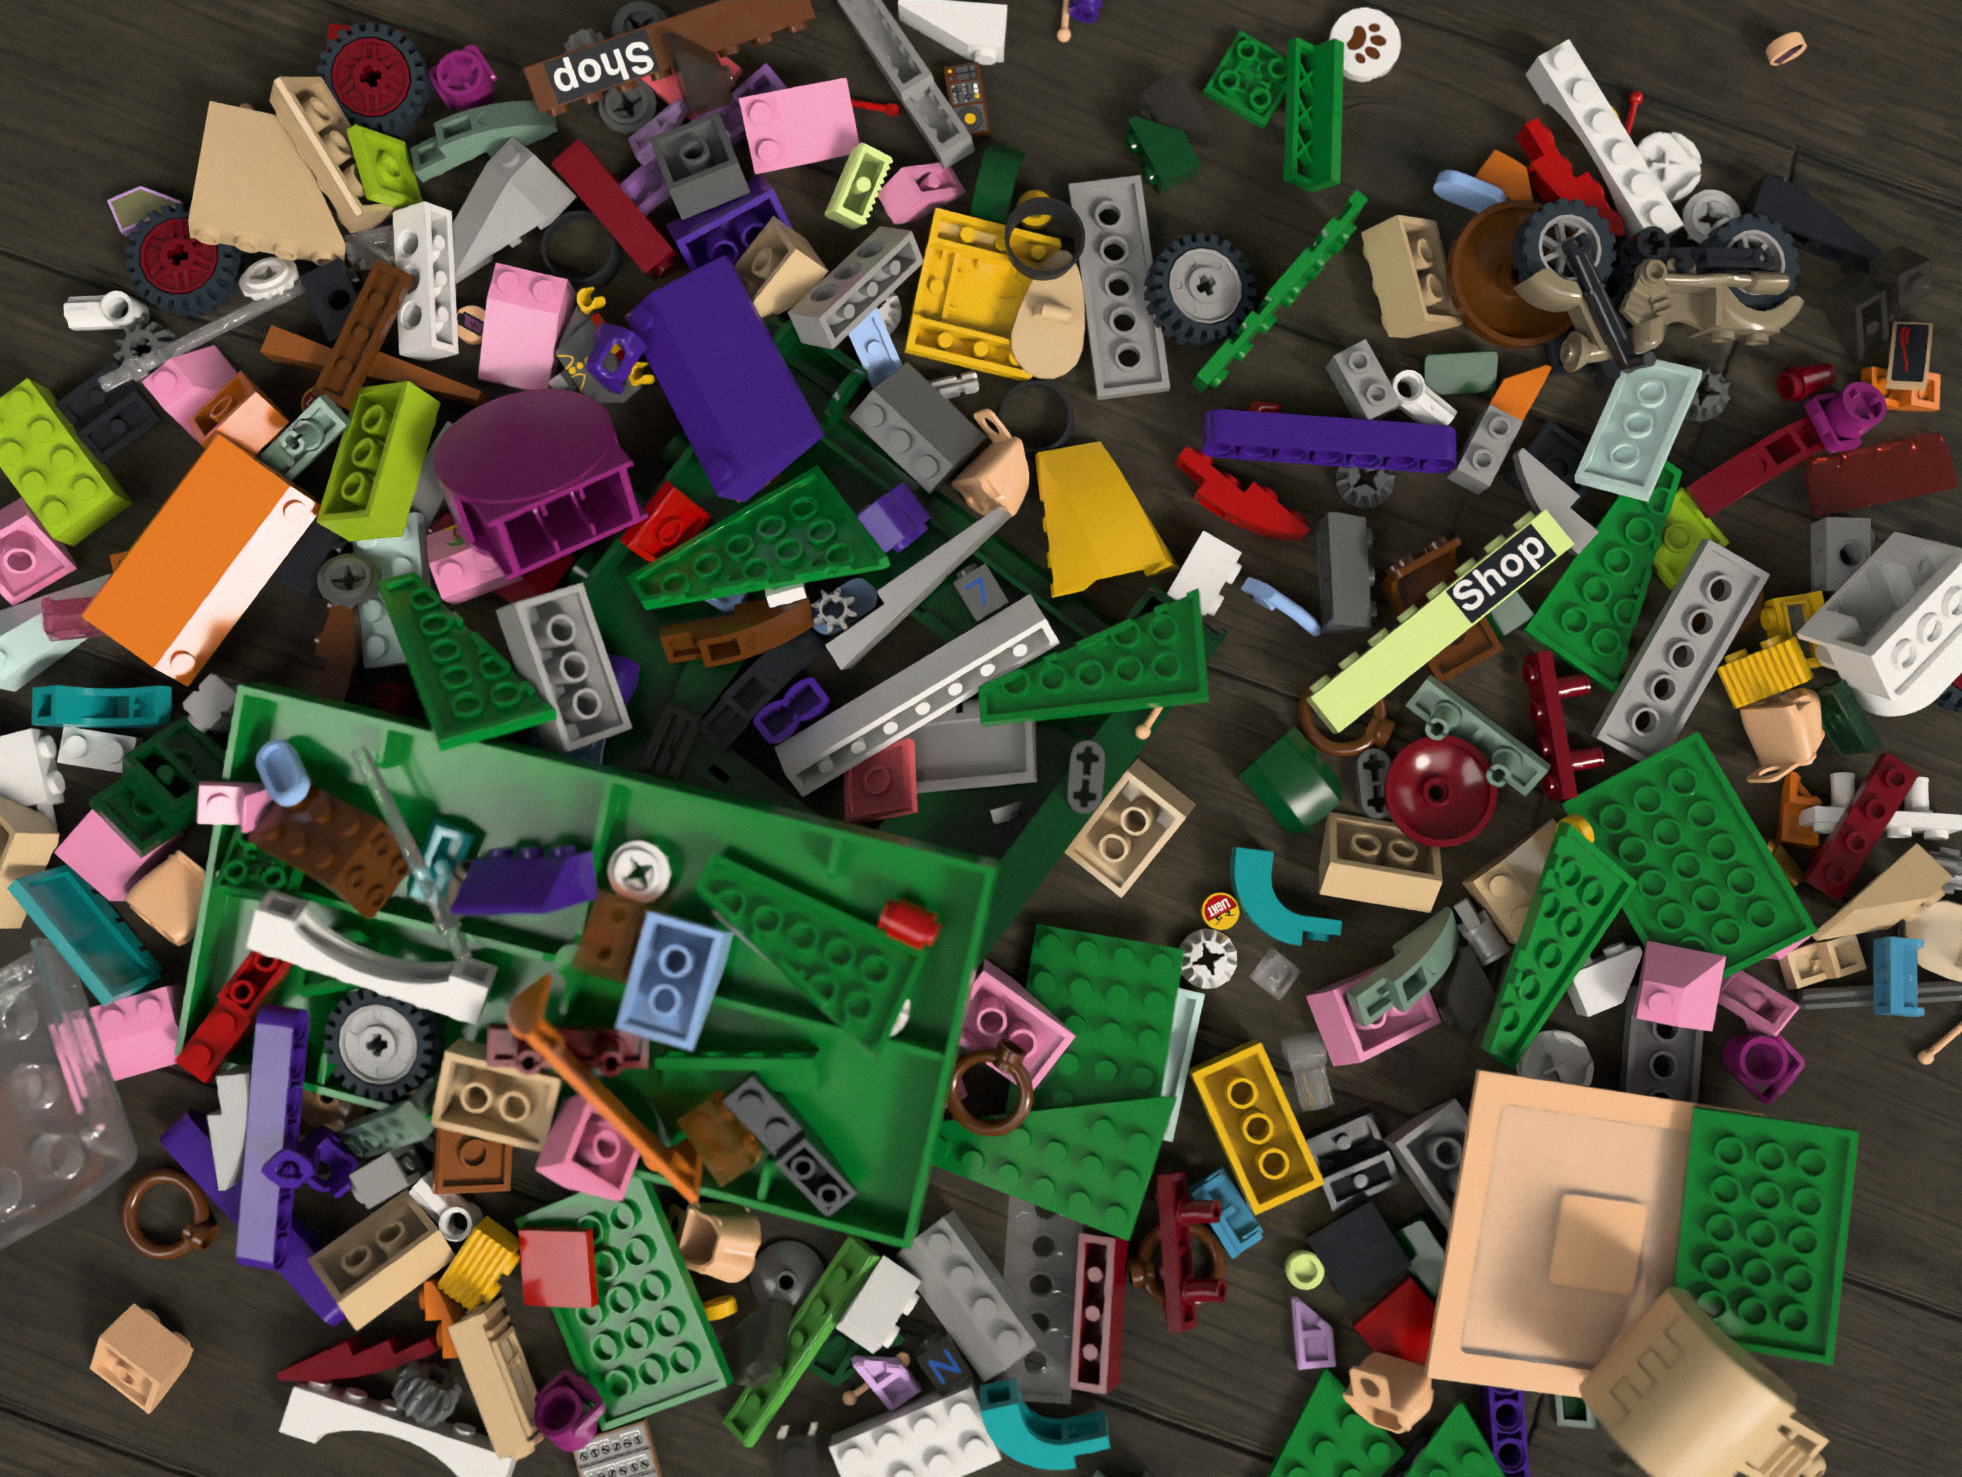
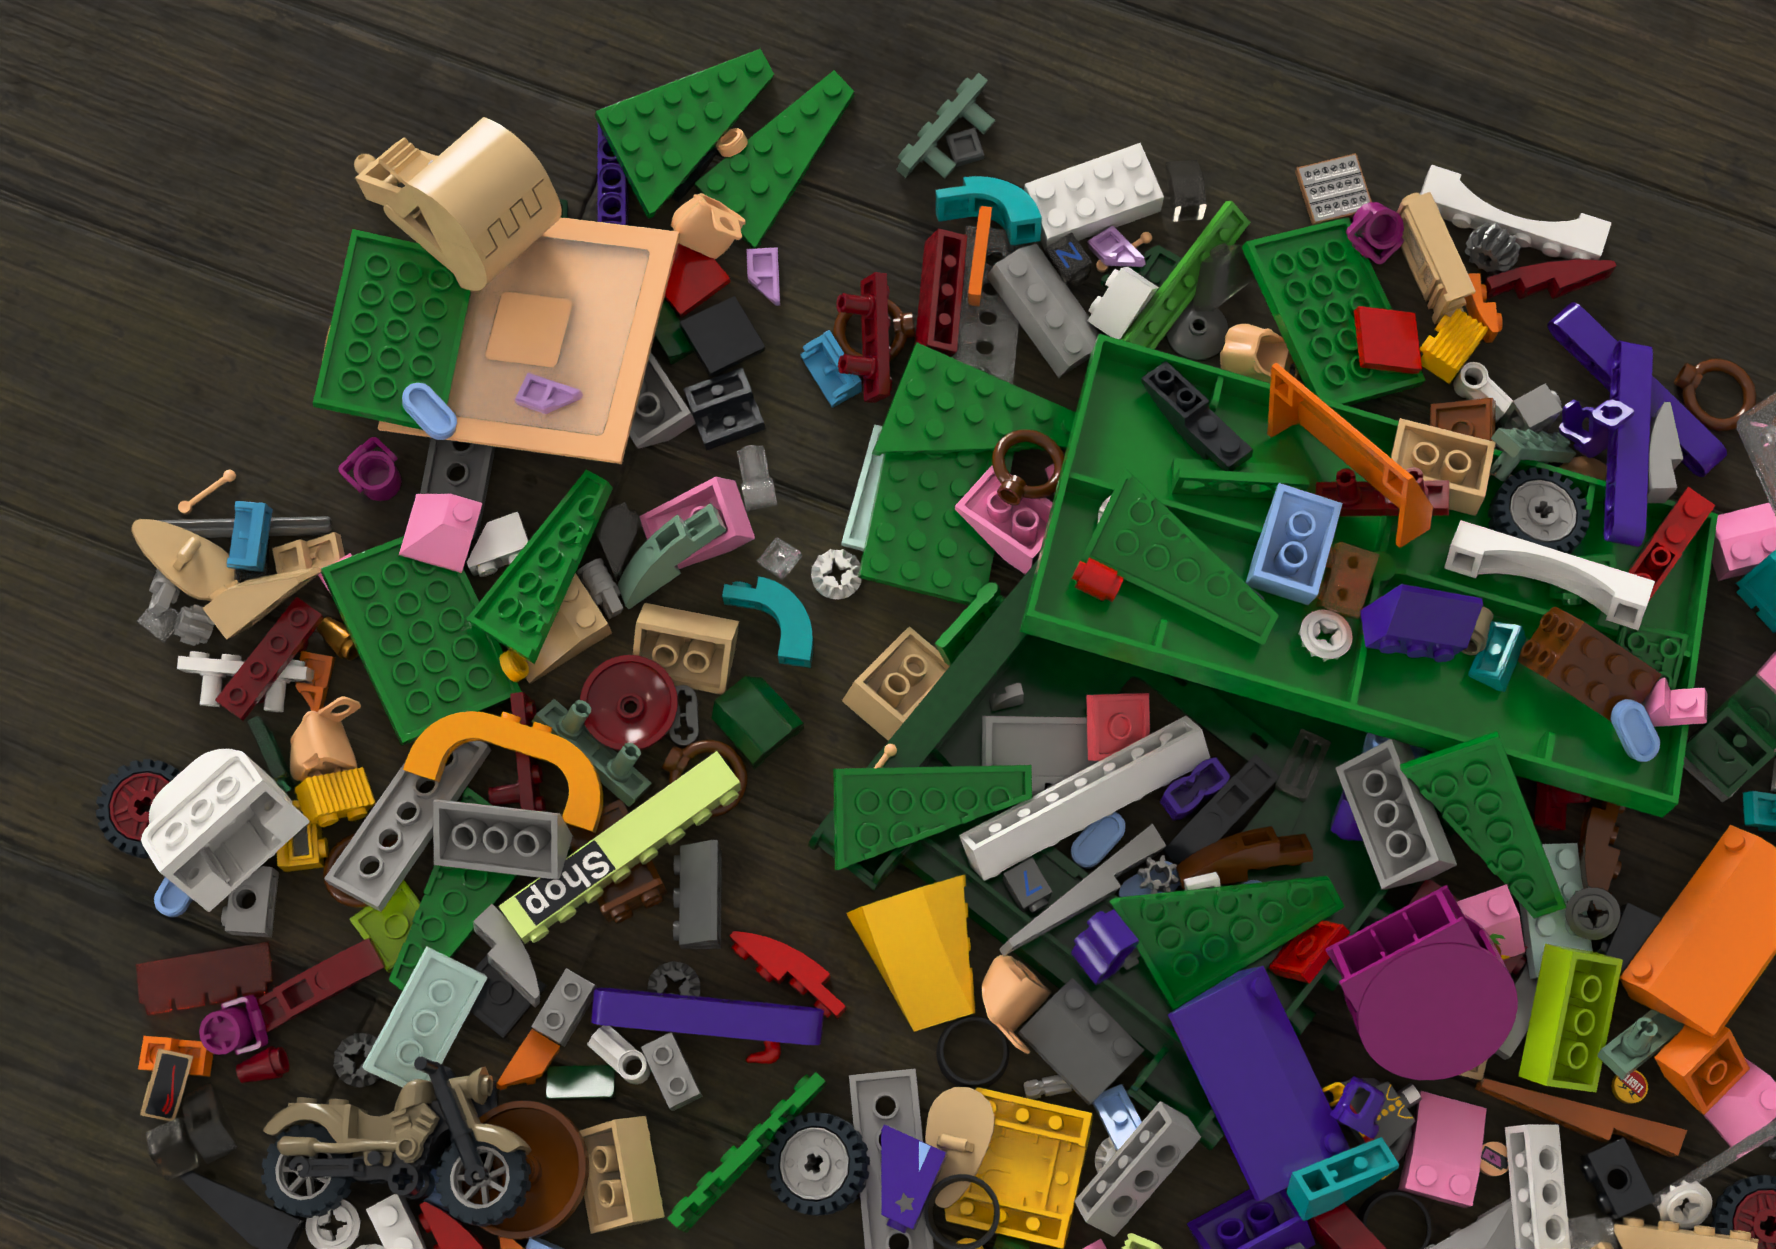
camera: 175 degrees left, 10 degrees down
light nougat slope [90,1303,194,1414] -> none
light nougat piece [125,850,206,946] -> none
light grey brick [183,674,245,736] -> none
tan slope [307,1189,455,1331] -> none
reddish brown plate [312,259,414,411] -> none
clear bar [351,745,472,963] -> none
bright pink slope [535,1095,649,1201] -> none
clear orange brick [677,1091,763,1187] -> none
yellow tile [702,1295,738,1321] -> none
tan slope [734,216,828,322] -> none
dark grey beam [1066,740,1105,814] -> none
white brick [1167,531,1242,619] -> none
yellow brick [1188,1039,1325,1215] -> none
tile [1201,893,1239,930] -> none
light blue piece [1241,577,1322,636] -> none
yellowish green tile [1285,1249,1324,1290] -> none
white tile [1516,1029,1594,1086] -> none
bright pink slope [1718,970,1799,1037] -> none
none -> light blue tile [402,383,457,440]
none -> light orange arch [403,711,603,833]
none -> light grey slope [433,799,573,880]
none -> lavender tile [515,373,583,414]
none -> dark purple slope [881,1124,948,1233]
none -> green hinge [934,582,1005,666]
none -> orange tile [967,206,992,306]
none -> light blue tile [1071,812,1125,869]
none -> teal slope [1286,1137,1399,1221]

